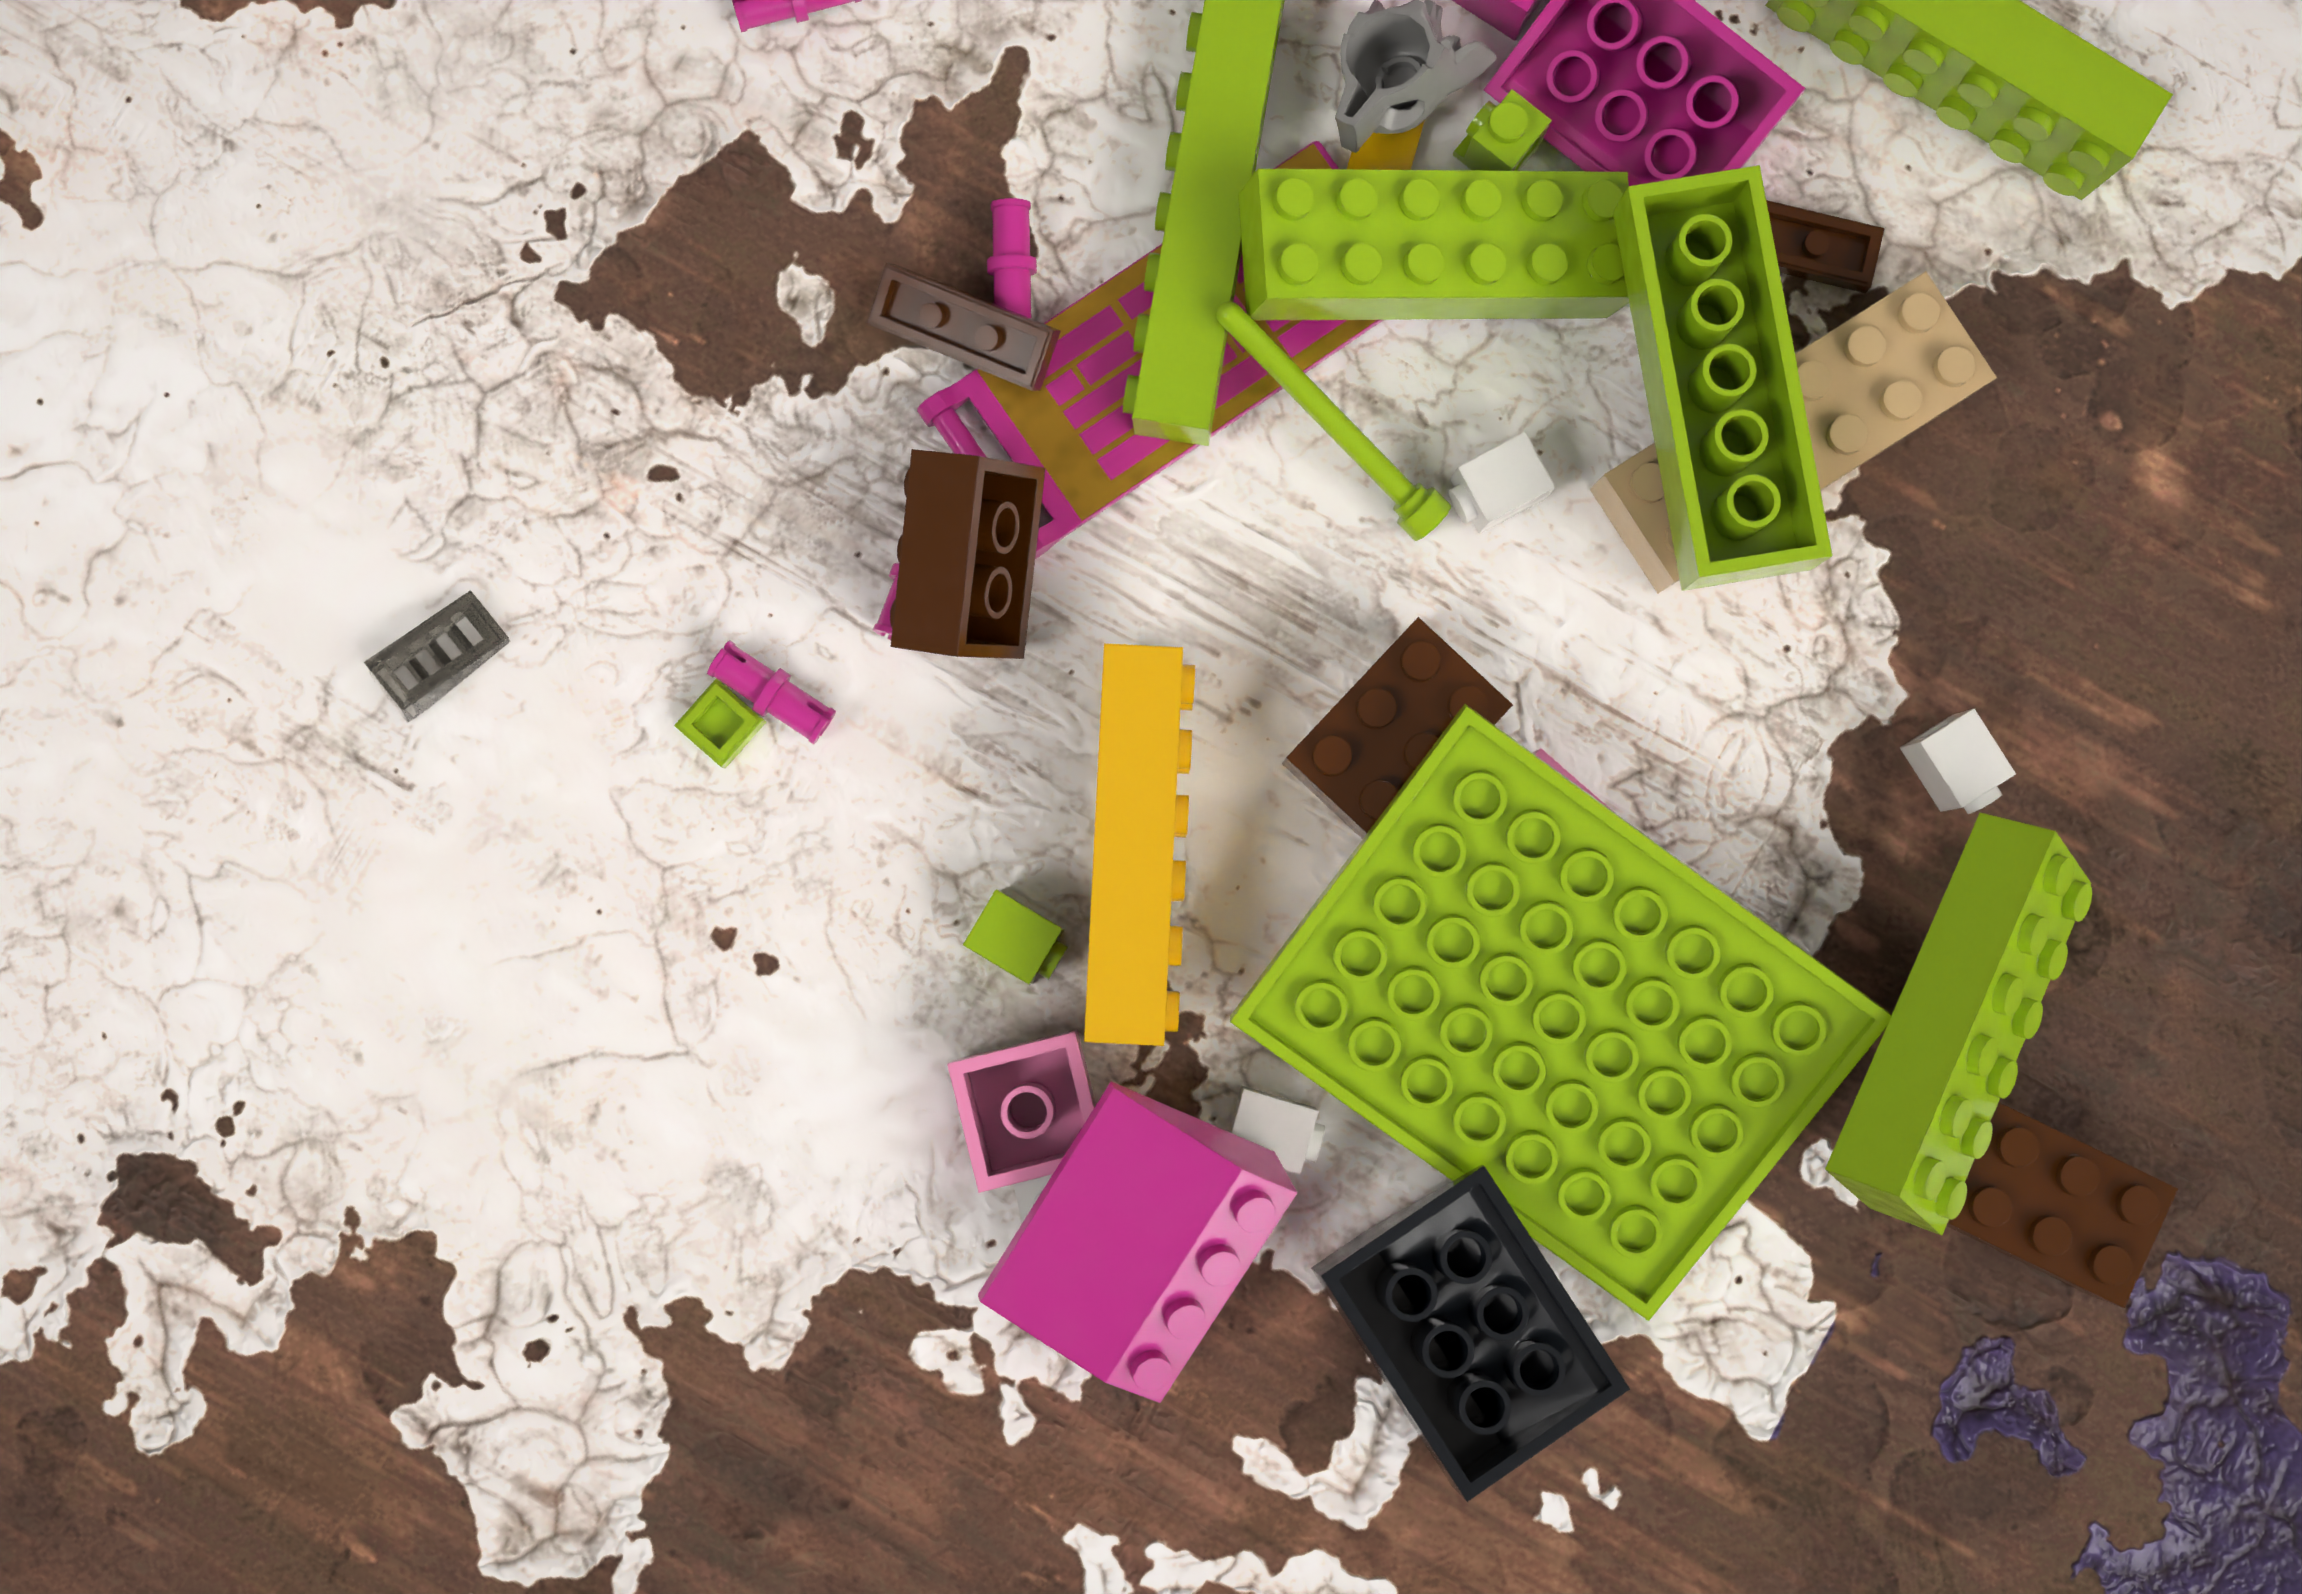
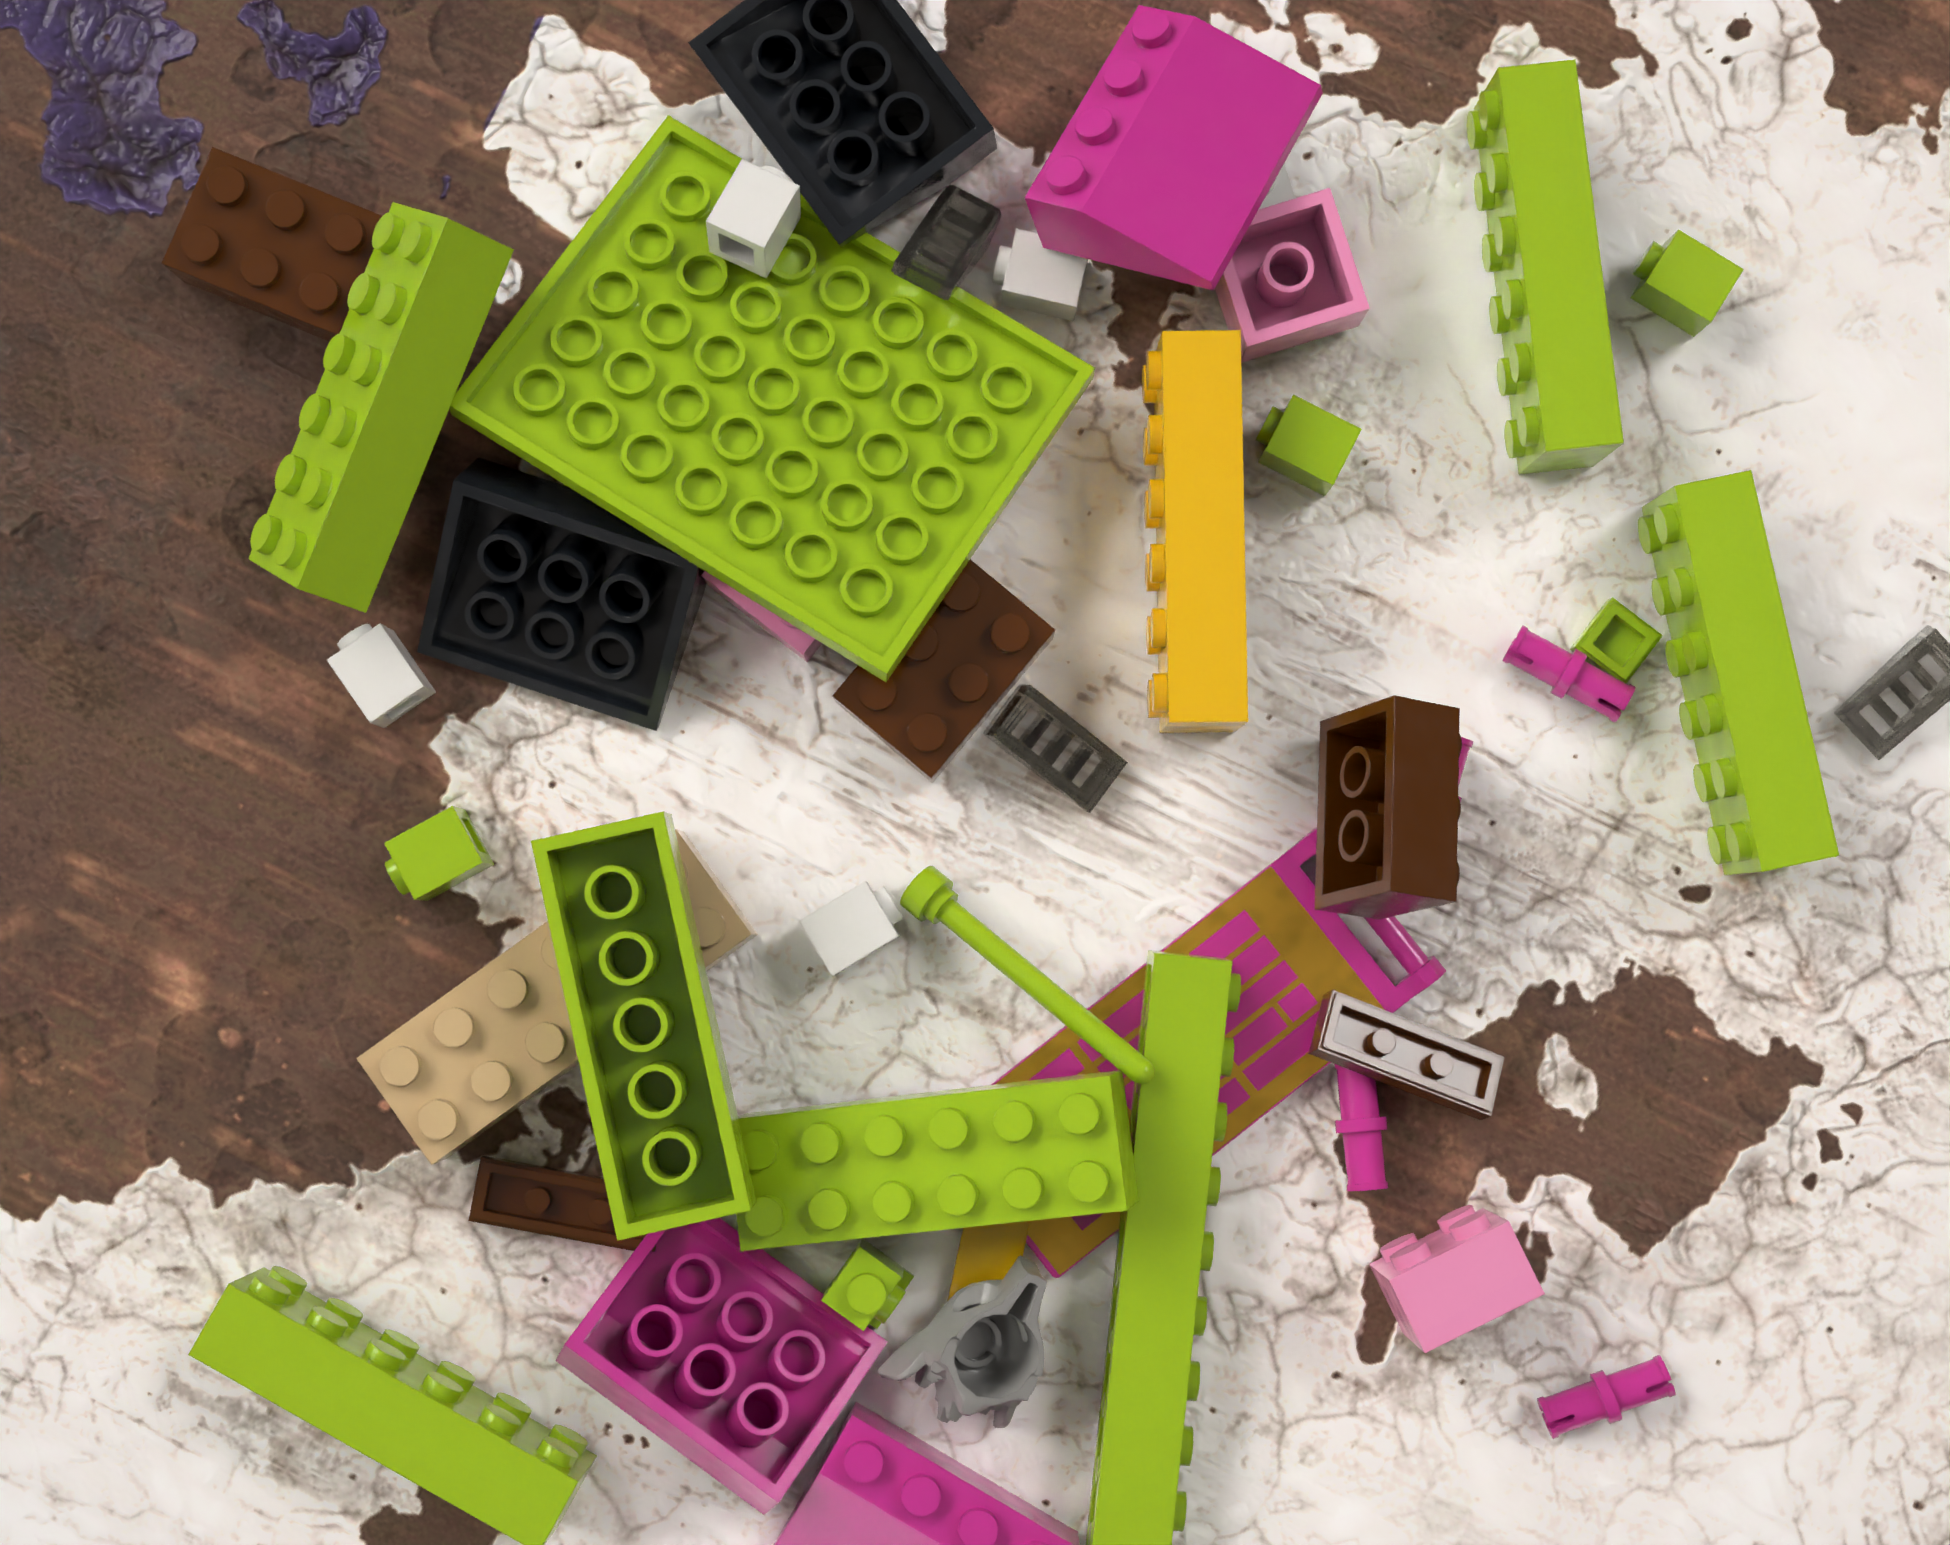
camera: 175 degrees right, 0 degrees up
none -> lime brick [384,806,495,901]
none -> black slope [417,457,707,731]
none -> white brick [706,159,801,278]
none -> clear smoke slope [891,185,1002,300]
none -> clear smoke slope [983,684,1128,813]
none -> bright pink brick [1369,1205,1545,1353]
none -> lime brick [1467,59,1624,475]
none -> lime brick [1630,229,1744,337]
none -> lime brick [1638,470,1840,875]

